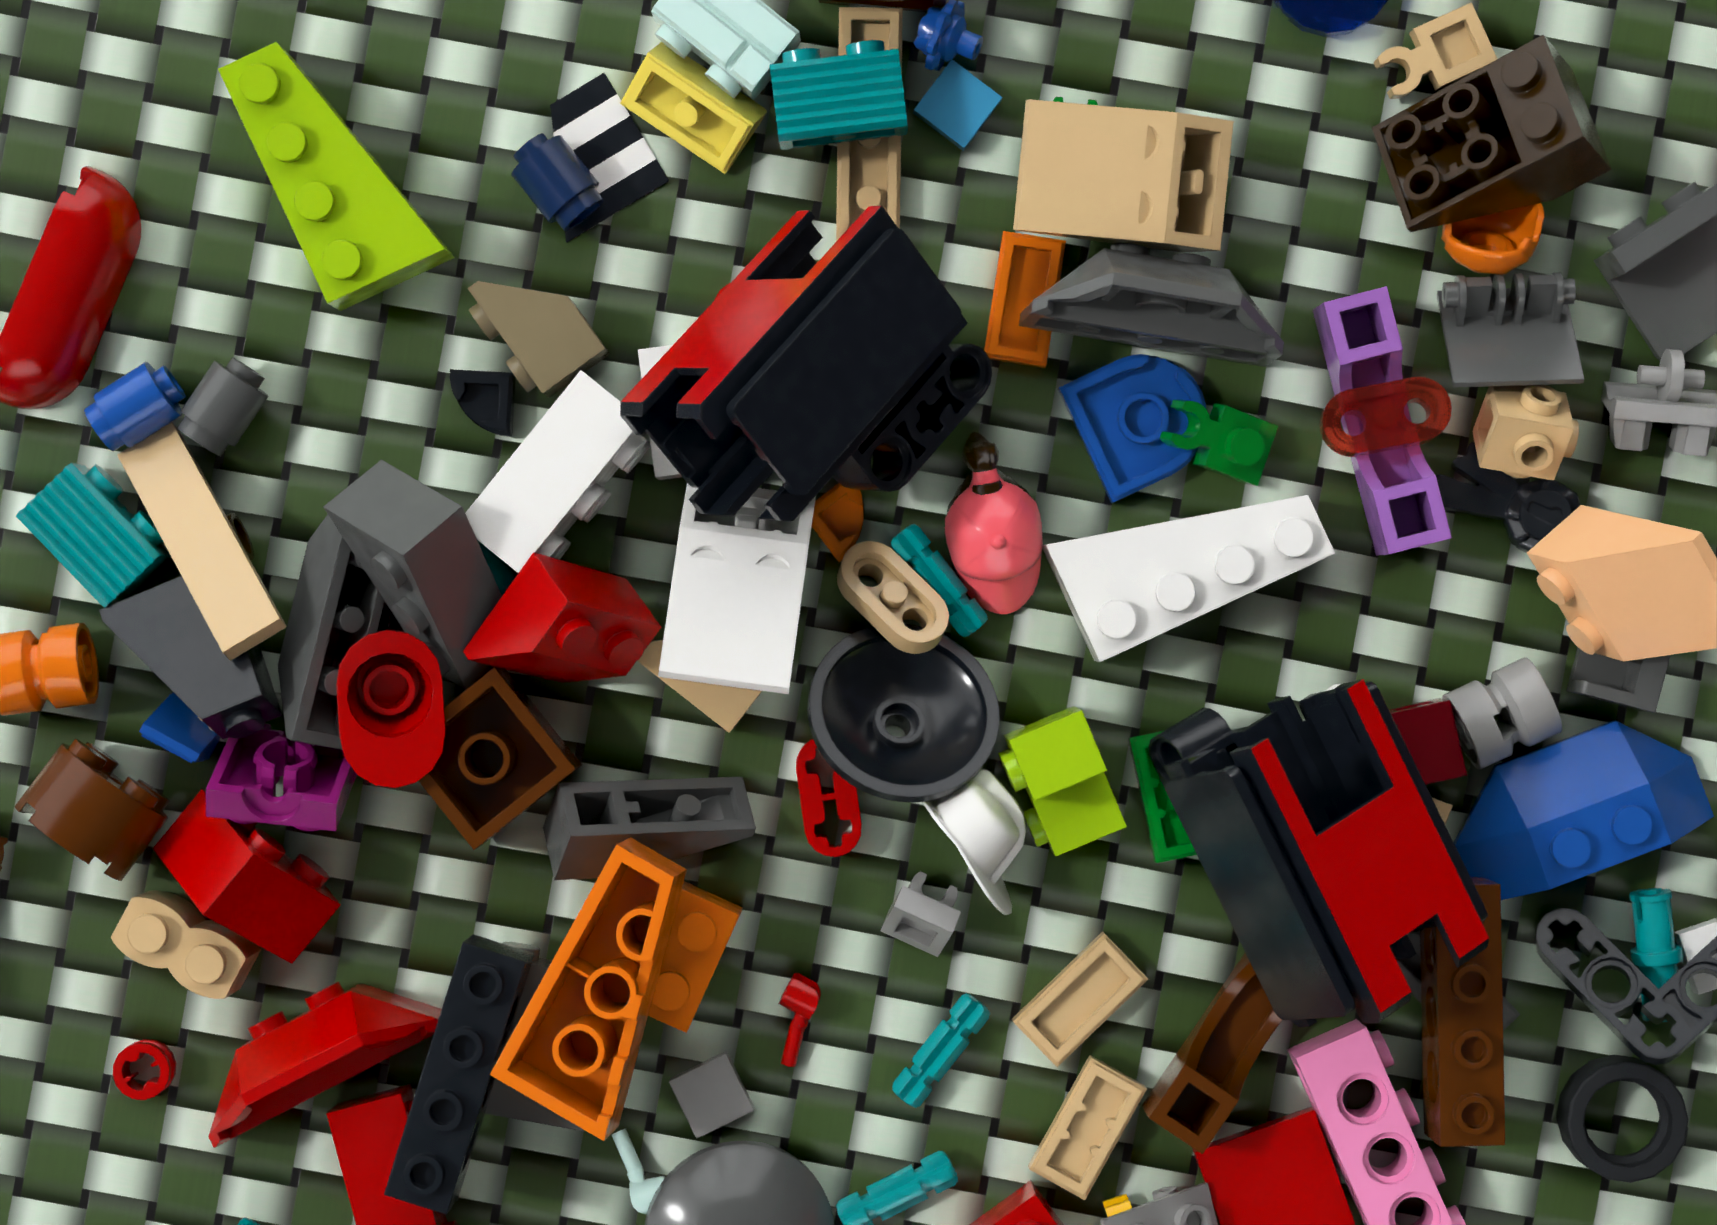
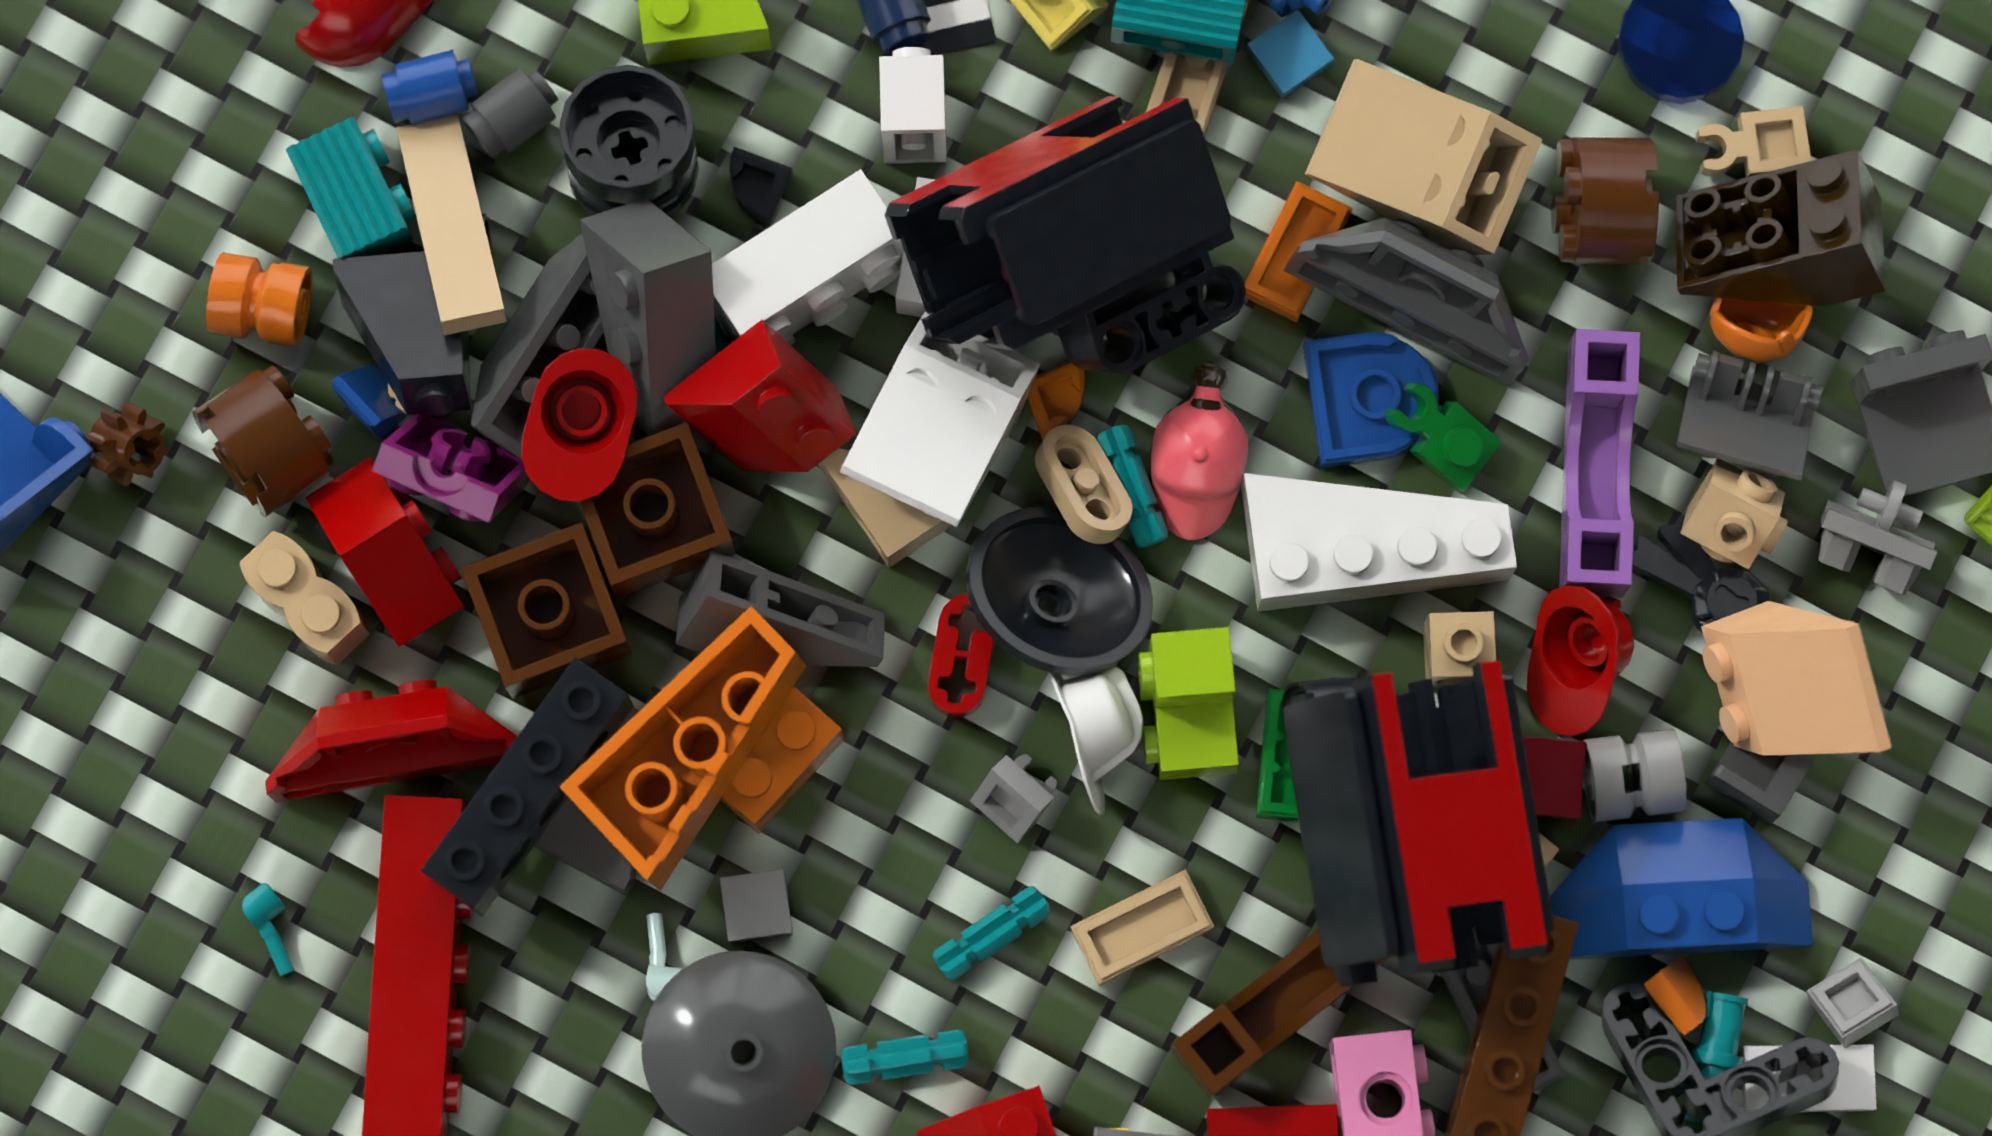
camera: 15 degrees right, 10 degrees down
red bush [112,1039,177,1100] -> none
dark tan slope [467,281,610,398] -> none
red hand [778,973,821,1067] -> none
tan plate [1028,1055,1147,1200] -> none
clear red plate [1319,377,1452,457] -> none
none -> reddish brown brick [461,522,632,699]
none -> black wheel [559,65,699,217]
none -> white brick [879,47,947,164]
none -> tan brick [1423,611,1496,689]
none -> red piece [1526,584,1634,736]
none -> reddish brown brick [1551,137,1659,265]
none -> orange tile [1644,955,1706,1036]

